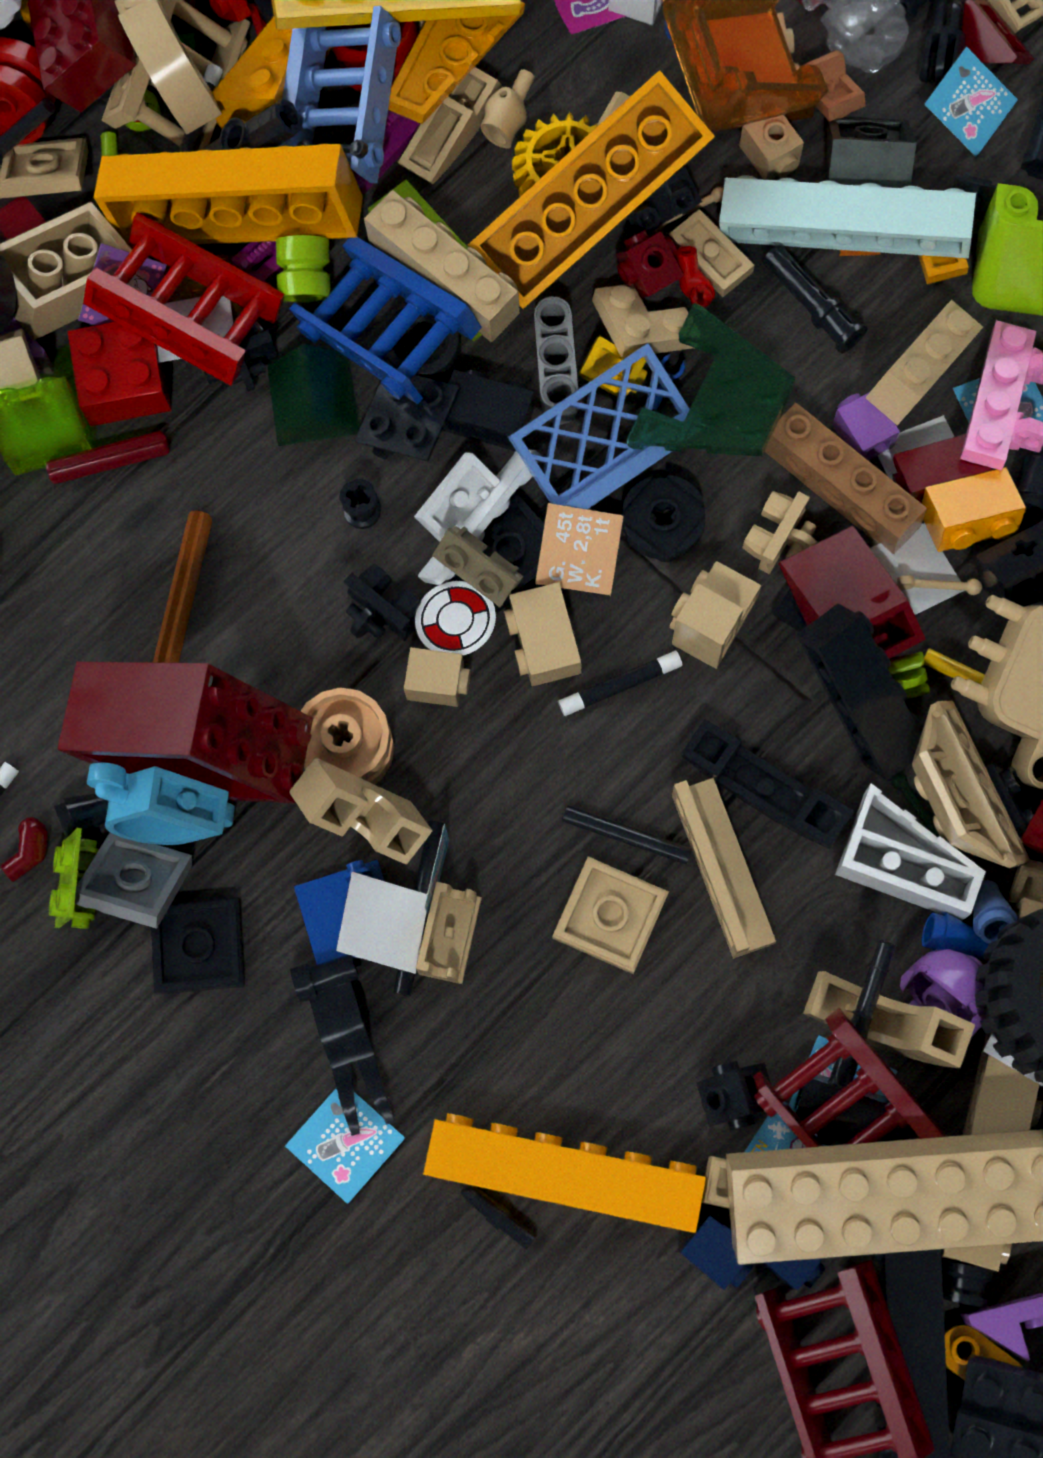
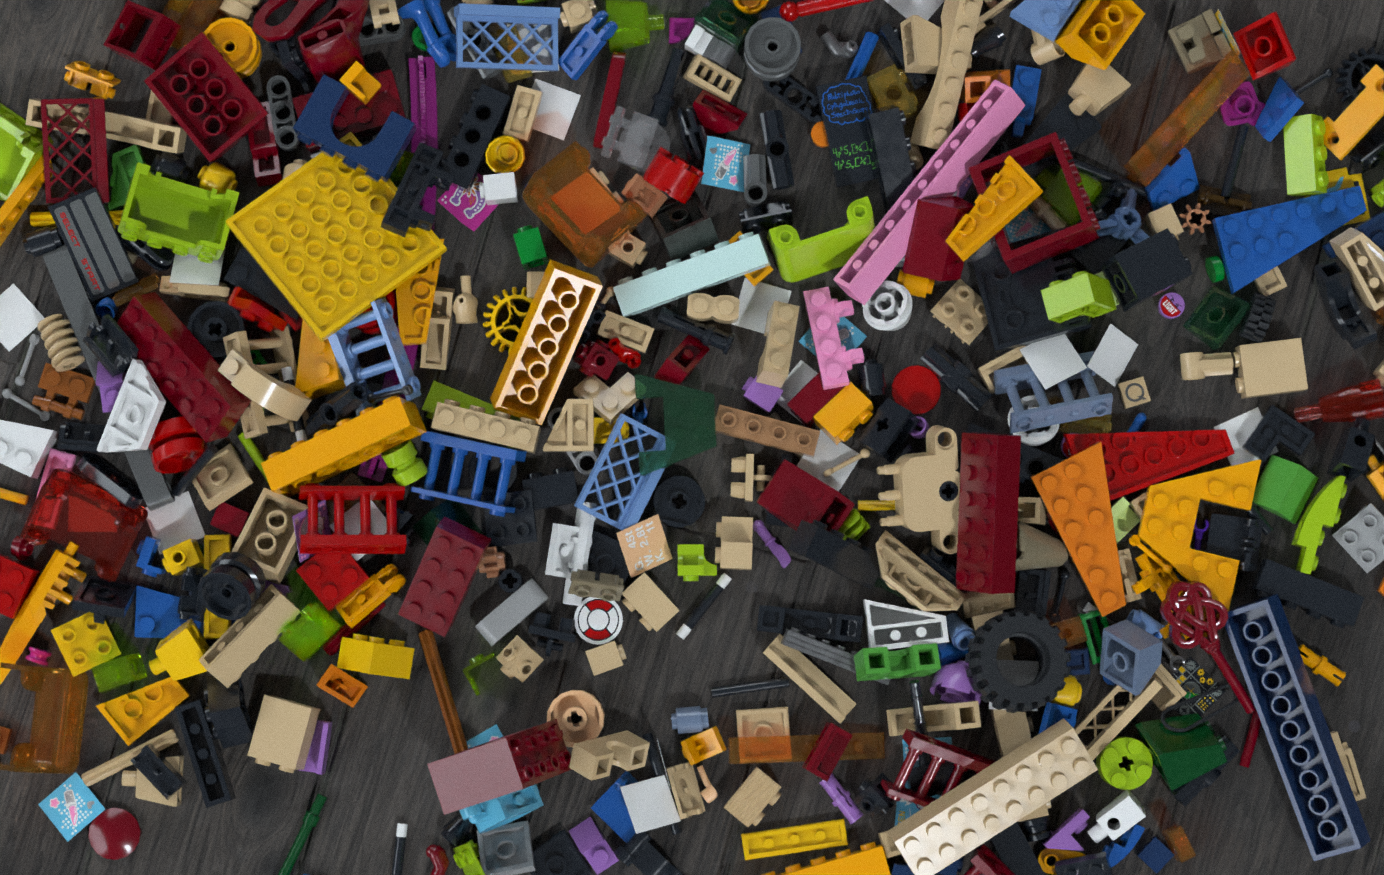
camera: 35 degrees left, 10 degrees up
none -> orange slope [317,664,368,708]
none -> light orange hinge [336,564,406,628]
none -> yellow brick [337,633,415,679]
none -> dark red brick [398,516,491,637]
none -> clear neon green bracket [463,652,496,696]
none -> light grey beam [475,578,549,647]
none -> nougat gear [479,546,506,578]
none -> tan brick [496,635,544,683]
none -> green brick [513,225,549,270]
none -> tan wing [543,399,594,452]
none -> medium lavender slope [569,816,619,875]
none -> red brick [642,146,704,204]
none -> dark red slope [654,335,710,393]
none -> sand blue brick [671,706,709,734]
none -> lime brick [678,544,717,581]
none -> light orange bracket [681,726,727,765]
none -> tan brick [687,293,740,324]
none -> light nougat hand [697,765,718,803]
none -> tan brick [724,767,782,827]
none -> clear orange tile [728,732,885,764]
none -> white sticker [732,278,792,333]
none -> yellow tile [741,818,848,860]
none -> dark grey piece [743,154,767,207]
none -> medium lavender piece [753,520,791,568]
none -> flat silver piece [781,627,890,685]
none -> dark red hinge [802,722,853,782]
none -> medium lavender pin [819,773,864,825]
none -> bright green arch [854,643,941,681]

